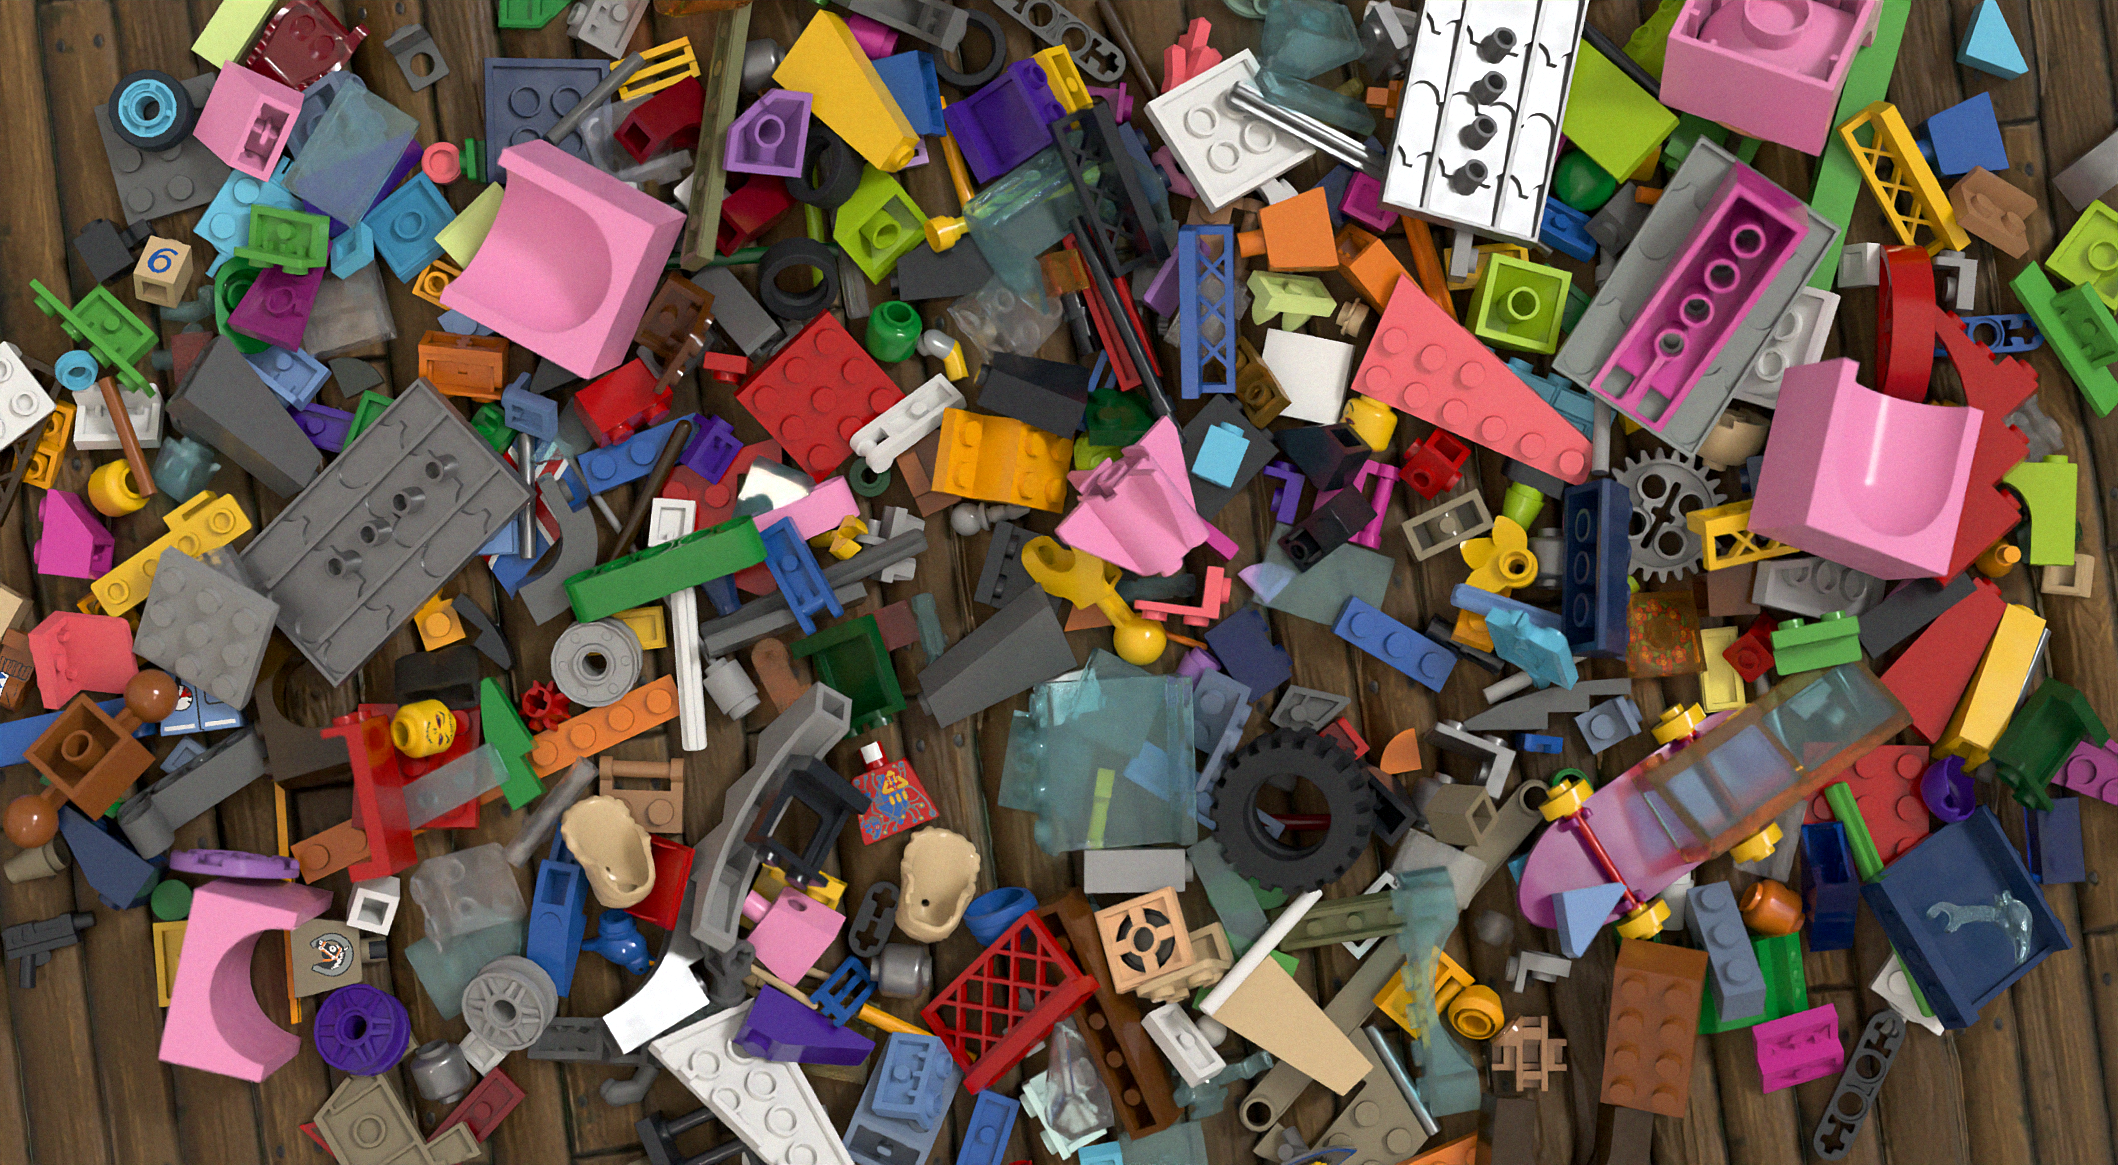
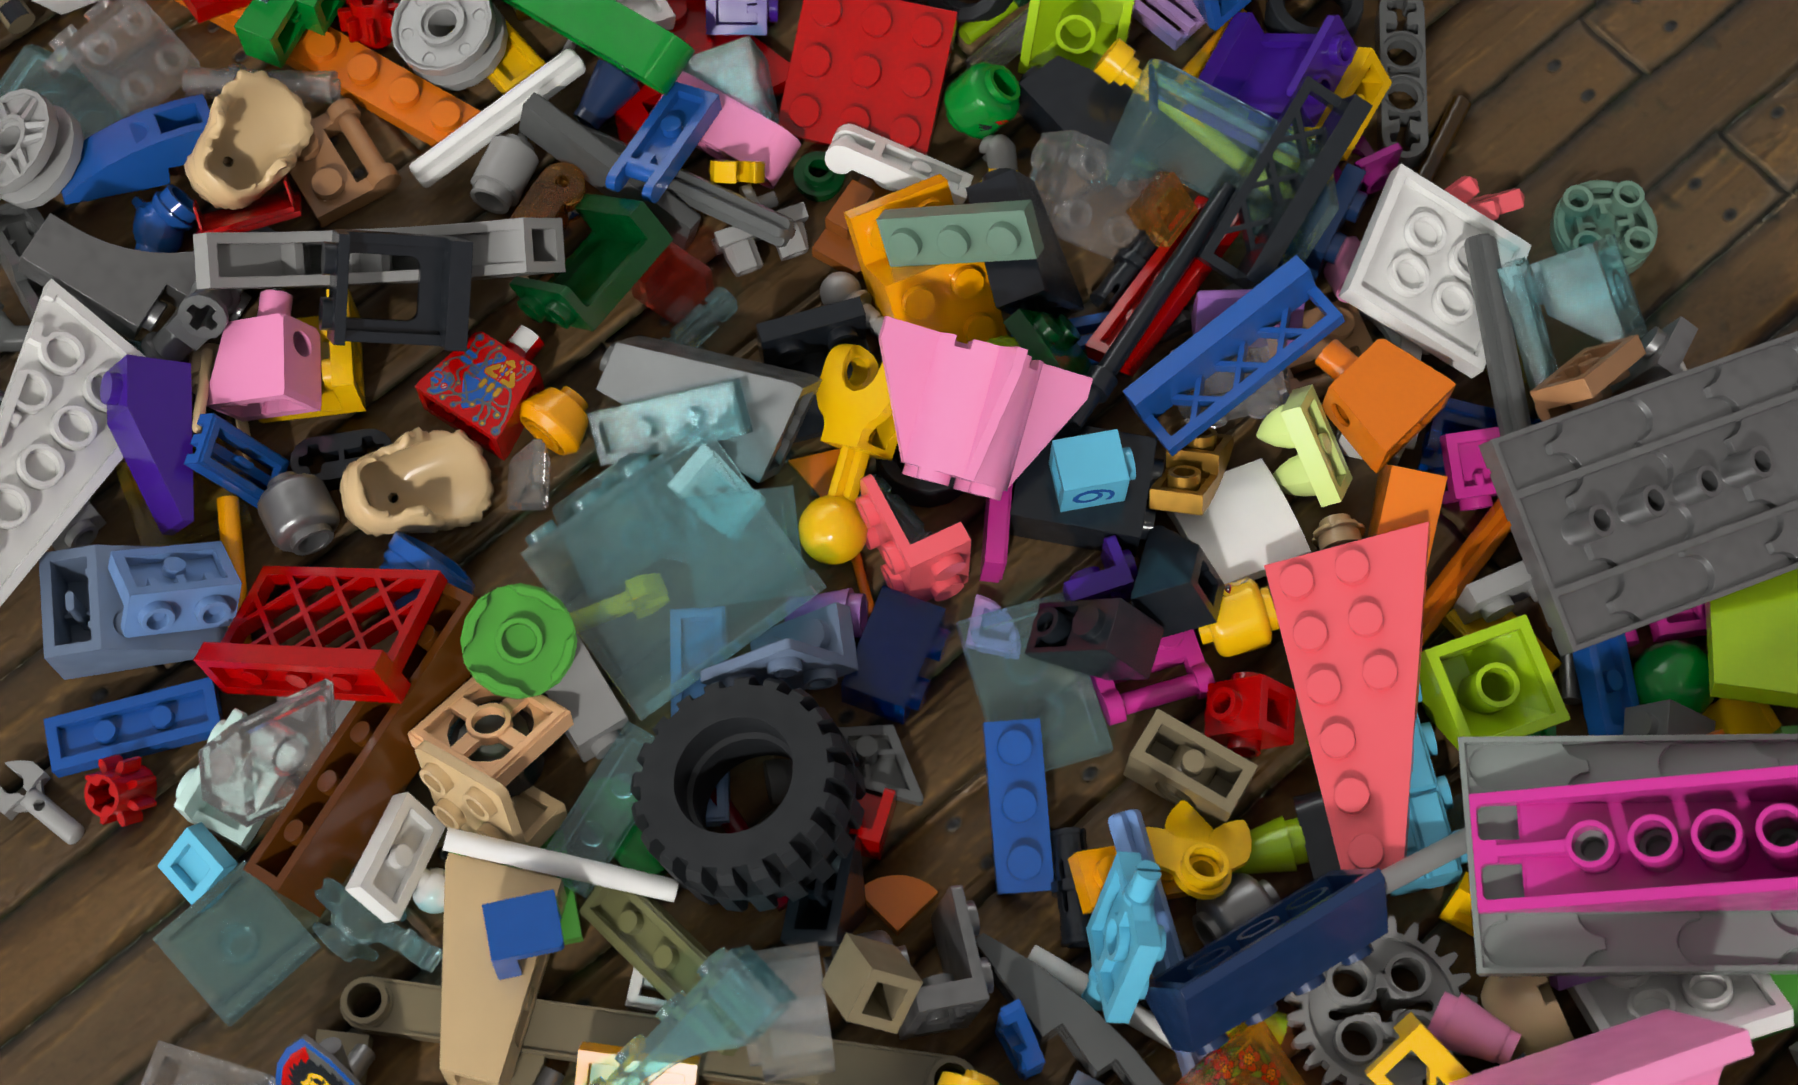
camera: 55 degrees right, 20 degrees down
none -> bright green tile [460,583,578,700]
none -> blue panel [482,889,565,980]
none -> clear slope [507,439,551,510]
none -> light orange cone [519,386,590,456]
none -> clear light blue tile [587,378,753,466]
none -> sand green plate [876,200,1044,267]
none -> bright pink cone [1427,991,1522,1065]
none -> medium nougat bracket [1530,334,1646,421]

